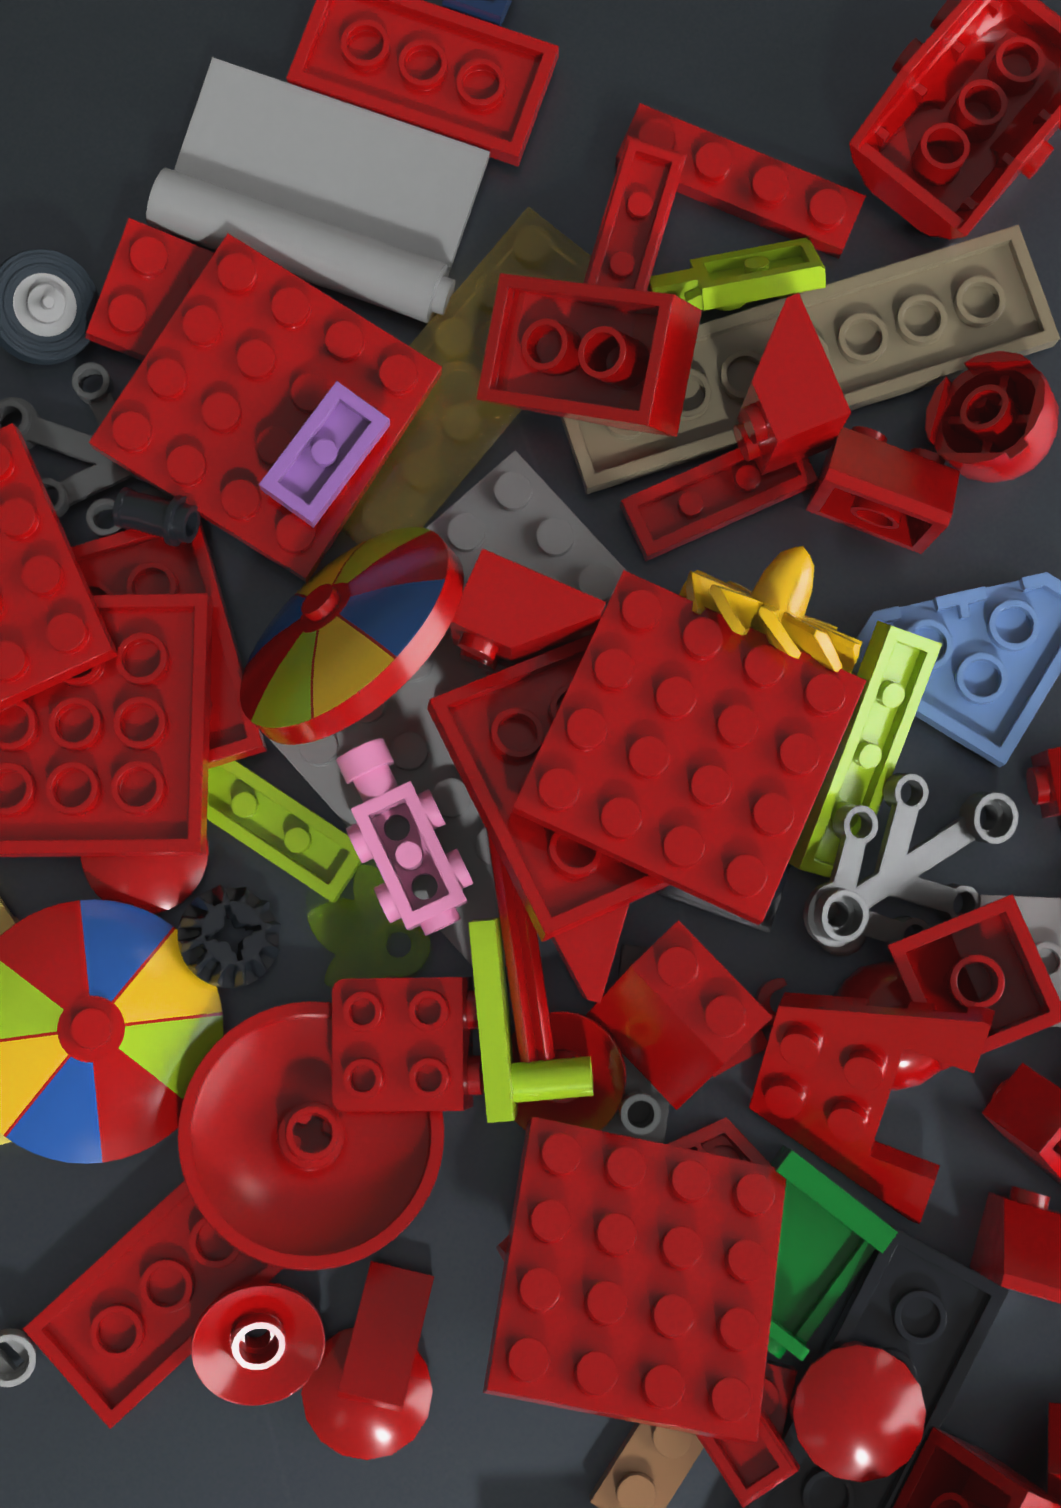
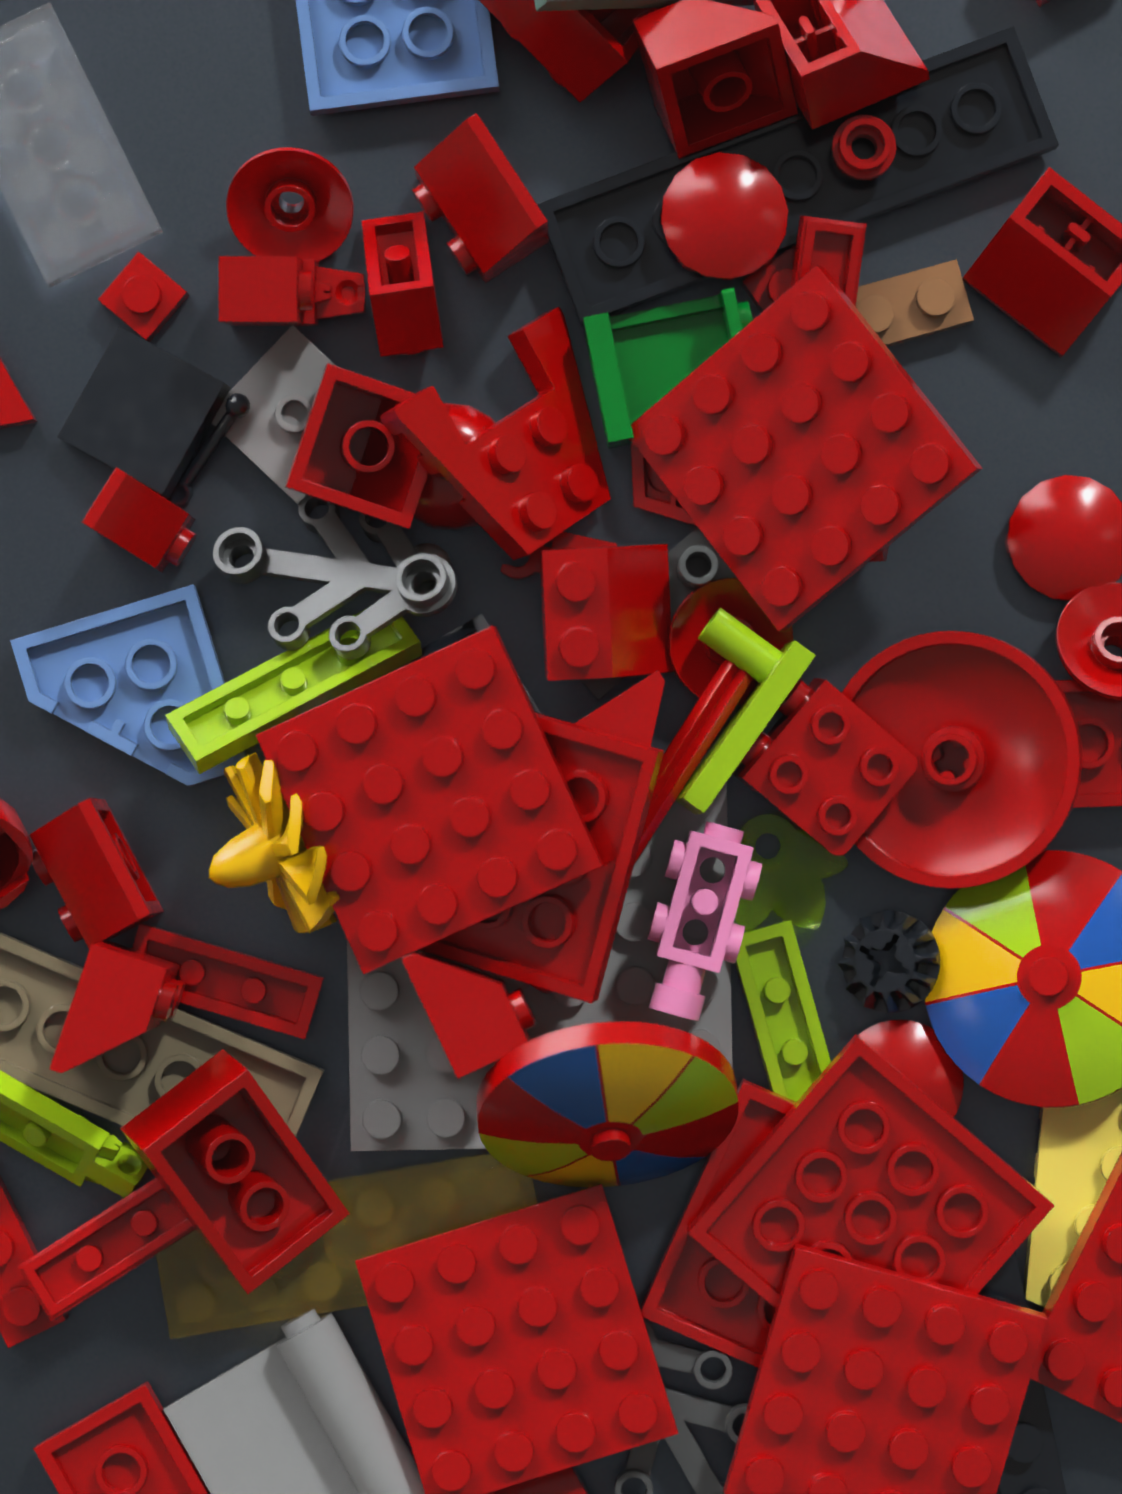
camera: 130 degrees left, 5 degrees up
black pin [113,487,201,546] -> none
medium lavender plate [259,381,390,528] -> none
red tile [337,1261,434,1412] -> none

